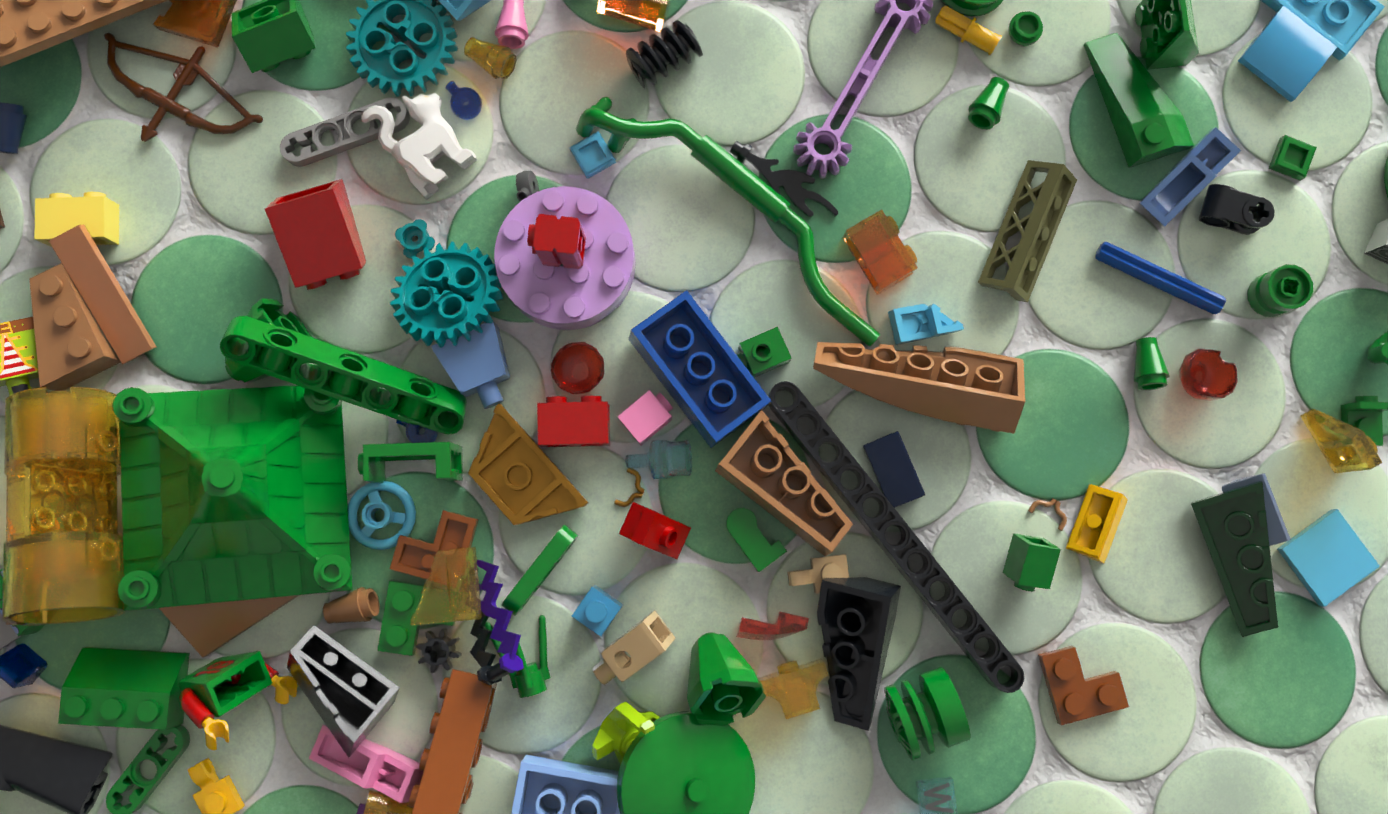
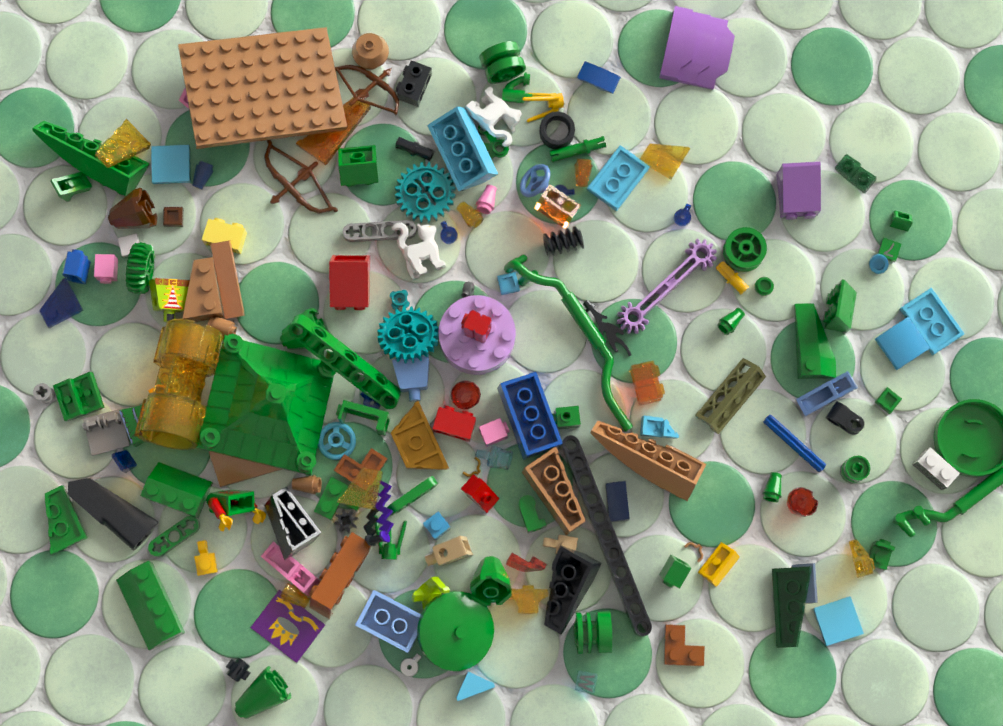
camera: 15 degrees right, 5 degrees down
none -> medium nougat brick [207,317,237,339]

